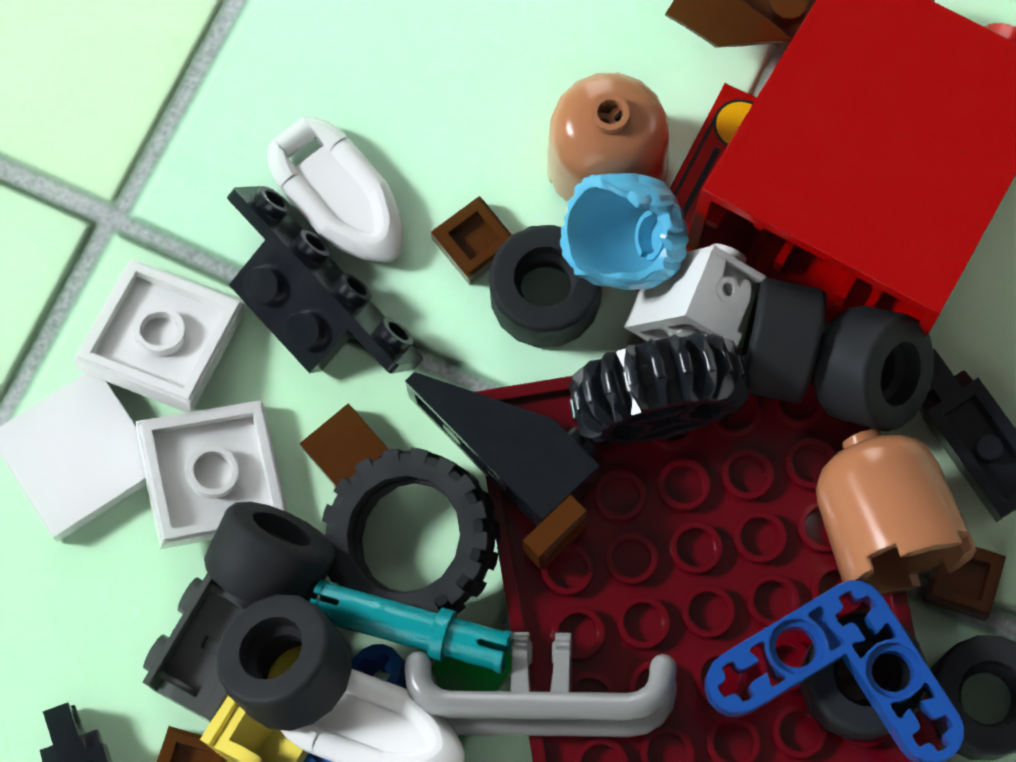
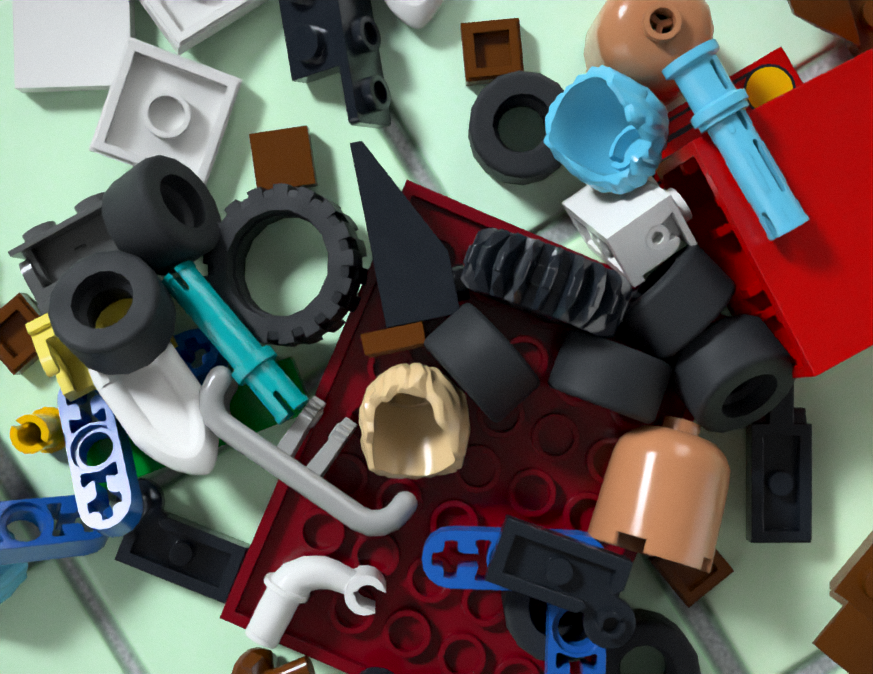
camera: 25 degrees right, 15 degrees up
none -> tan hair [359,363,471,480]
none -> black tyre [424,303,540,423]
none -> black hinge [484,514,636,649]
none -> black tyre [548,329,673,424]
none -> medium azure pin [662,39,810,241]

